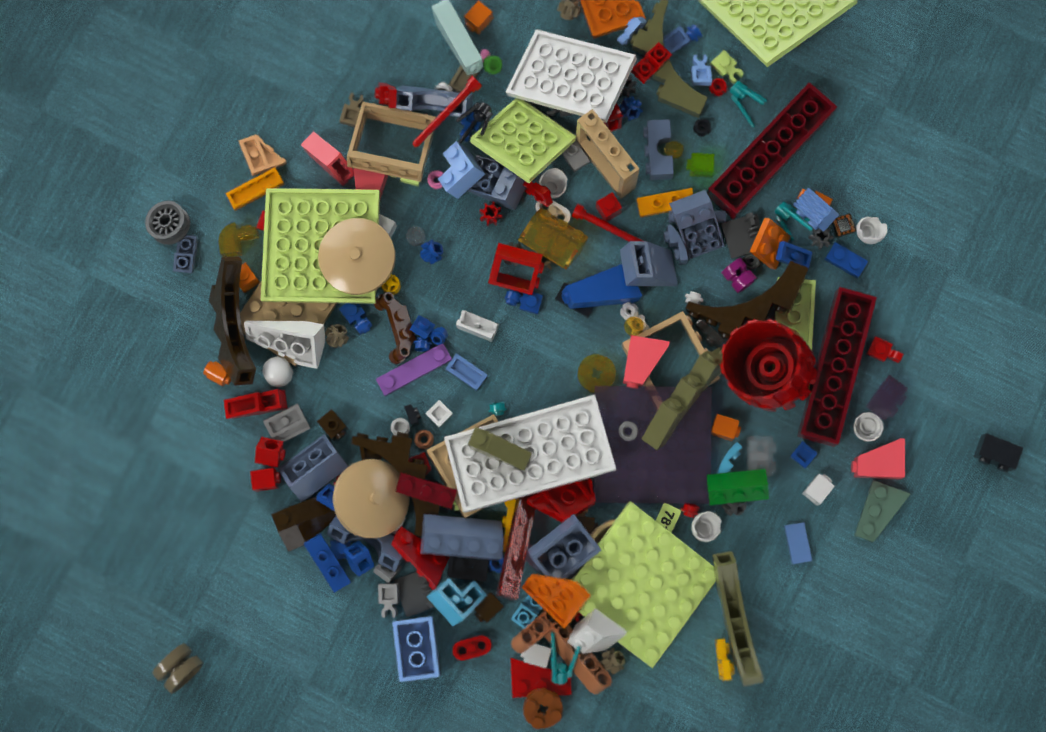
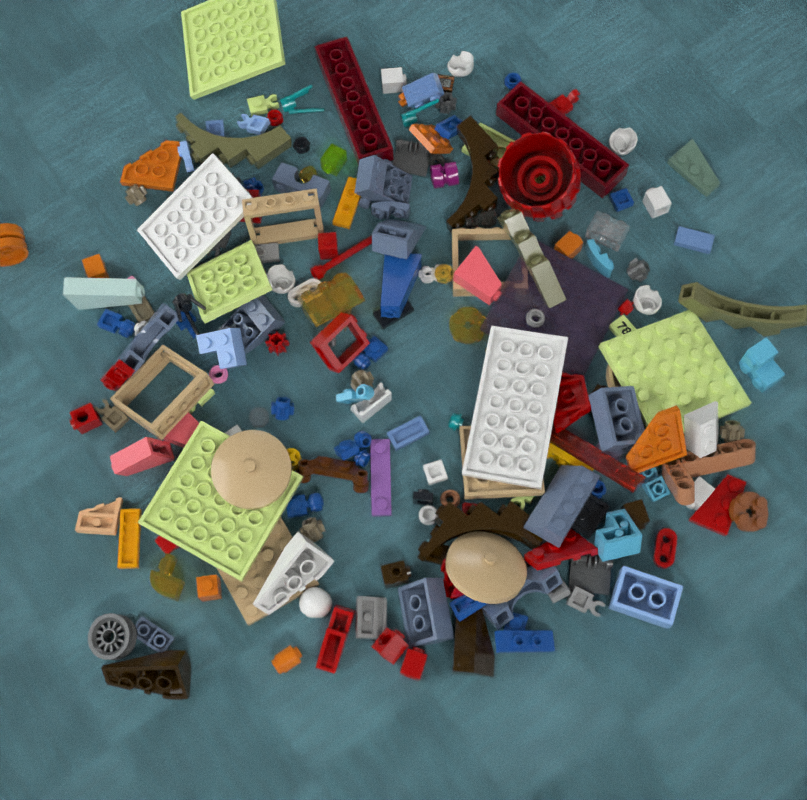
camera: 65 degrees left, 10 degrees down
dark brown arch [209,257,256,386] -> none
blue brick [343,540,375,577] -> none
dark red plate [395,472,458,509] -> none
red piece [412,76,482,147] -> none
olive slope [468,427,532,471] -> none
bright green tile [483,55,502,74] -> none
red plate [523,181,553,207] -> none
teal plant [551,632,581,685] -> none
red slope [631,42,672,84] -> none
white plate [685,291,704,305] -> none
blue plate [686,25,702,42] -> none
green brick [707,469,769,505] -> none
yellow plate [715,639,734,681] -> none
blue plate [824,242,868,279] -> none
coral slope [851,438,905,479] -> none
clear purple brick [866,375,908,421] -> none
black brick [973,433,1023,473] -> none
none -> red brick [69,402,103,434]
none -> blue plate [97,309,136,338]
none -> dark brown wedge [101,650,192,700]
none -> medium azure plate [336,384,374,404]
none -> dark tan gear [350,370,374,392]
none -> white brick [381,67,407,94]
none -> blue plate [504,72,522,90]
none -> medium azure brick [738,337,786,393]

